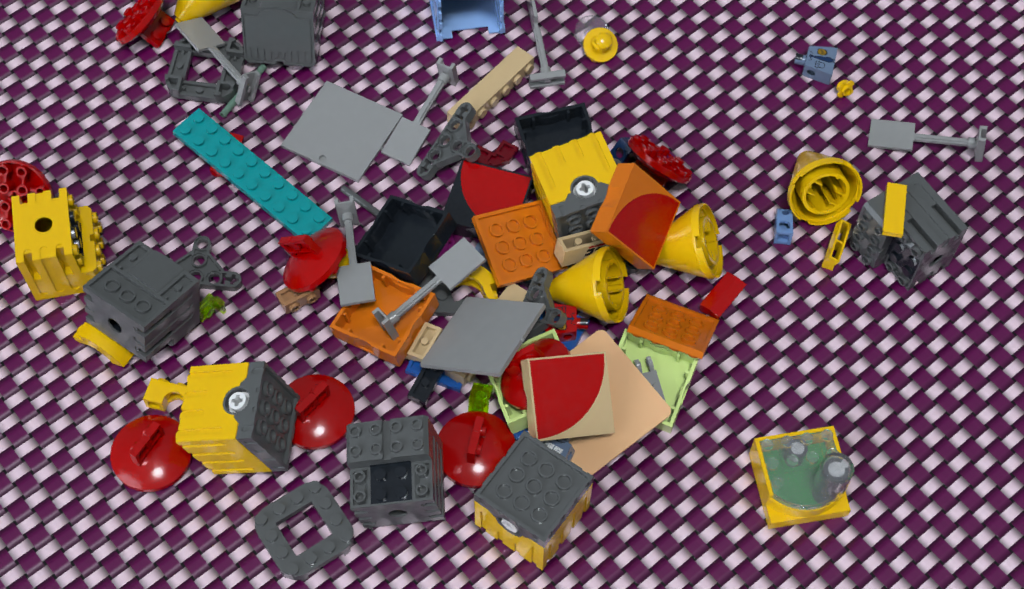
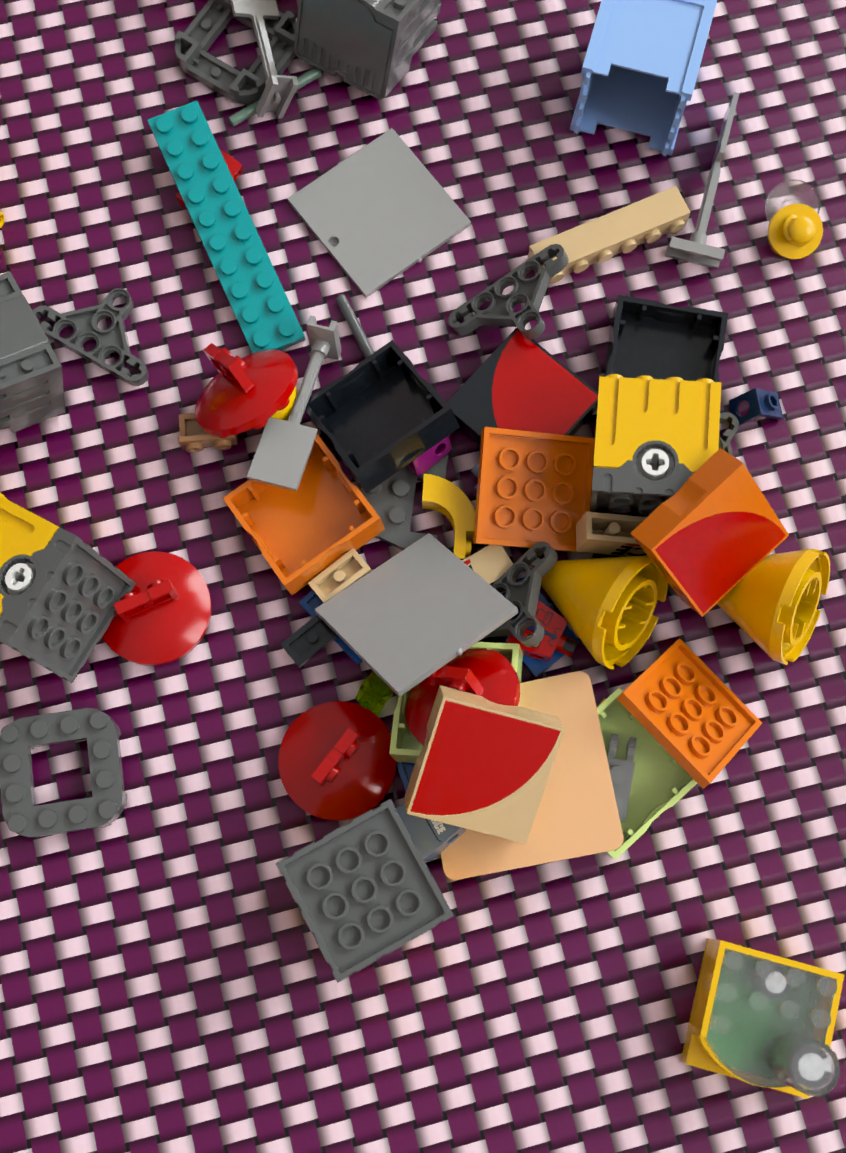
camera: 25 degrees right, 15 degrees up
clear neon green bracket [200,293,226,323] -> none
dark grey piece [346,415,445,528] -> none
light grey piece [372,237,486,341] -> none
light grey piece [381,57,459,166] -> none
dark red tile [471,140,519,167] -> none
red bracket [628,134,693,187] -> none
red piece [700,272,747,319] -> none

